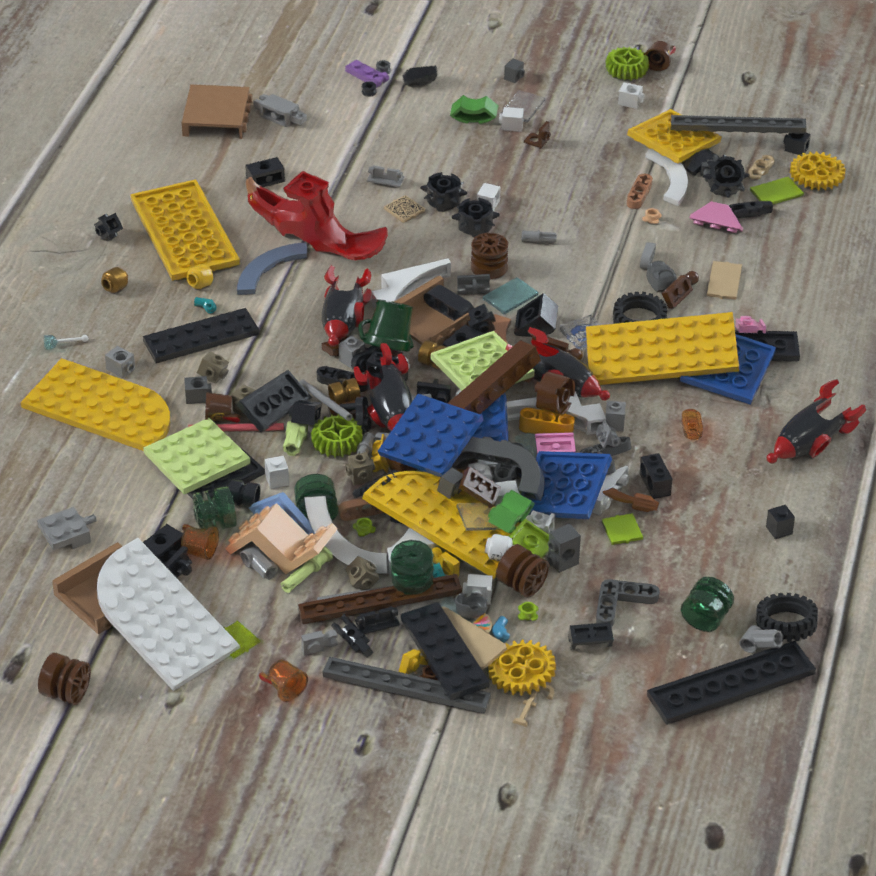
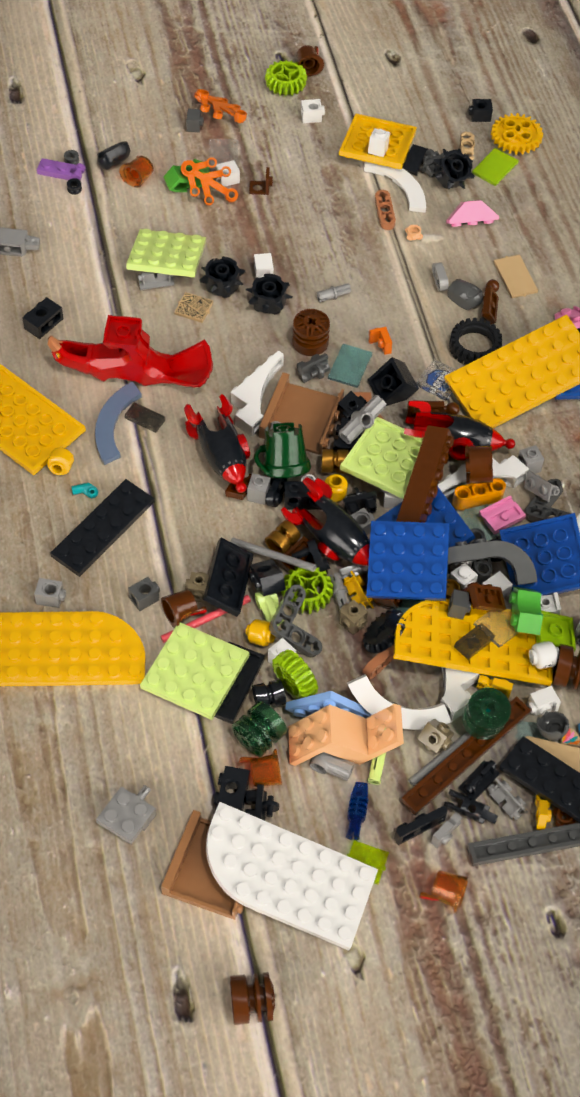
camera: 30 degrees left, 15 degrees up
dark tan brick [197,351,229,384] -> none
clear green wheel [294,474,338,521] -> none
black beam [317,366,368,392] -> none
lime plate [353,517,376,537] -> none
black beam [424,285,474,321] -> none
dark grey plate [671,115,806,134] -> none
black hinge [729,201,773,219] -> none
none -> clear orange hat [119,156,154,188]
none -> clear smoke plate [125,402,165,433]
none -> yellowish green plate [126,229,206,278]
none -> orange plant [181,157,238,206]
none -> orange plant [194,89,247,123]
none -> yellow head [246,619,276,647]
none -> dark grey beam [269,585,322,657]
none -> lime gear [272,650,318,699]
none -> yellow head [325,474,348,502]
none -> light grey piece [339,395,386,444]
none -> clear blue hinge [346,782,369,841]
none -> white brick [368,128,390,157]
none -> orange bracket [369,327,392,355]
none -> black hinge [394,806,448,845]
none -> clear smoke plate [454,623,496,660]
none -> light grey hinge [488,778,528,820]

